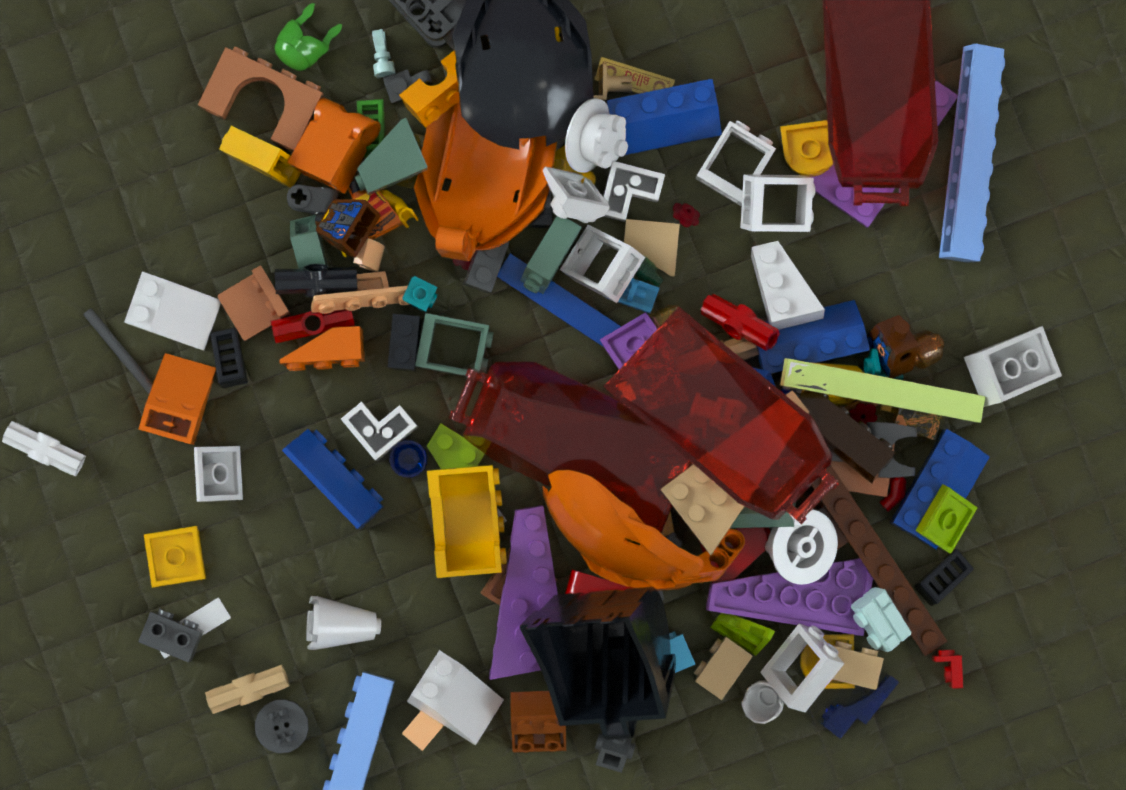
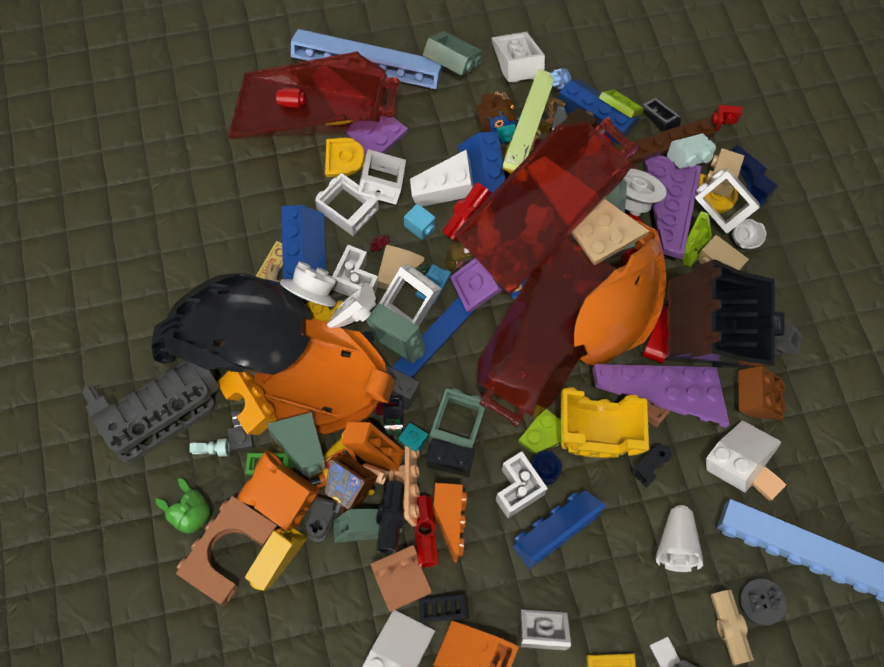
camera: 85 degrees left, 20 degrees down
none -> red brick [276,88,307,108]
none -> orange brick [341,422,404,471]
none -> leg [383,396,403,437]
none -> medium azure brick [404,203,436,240]
none -> sand green window [423,31,482,75]
none -> light blue plate [550,69,571,89]
none -> black leg [630,444,672,488]

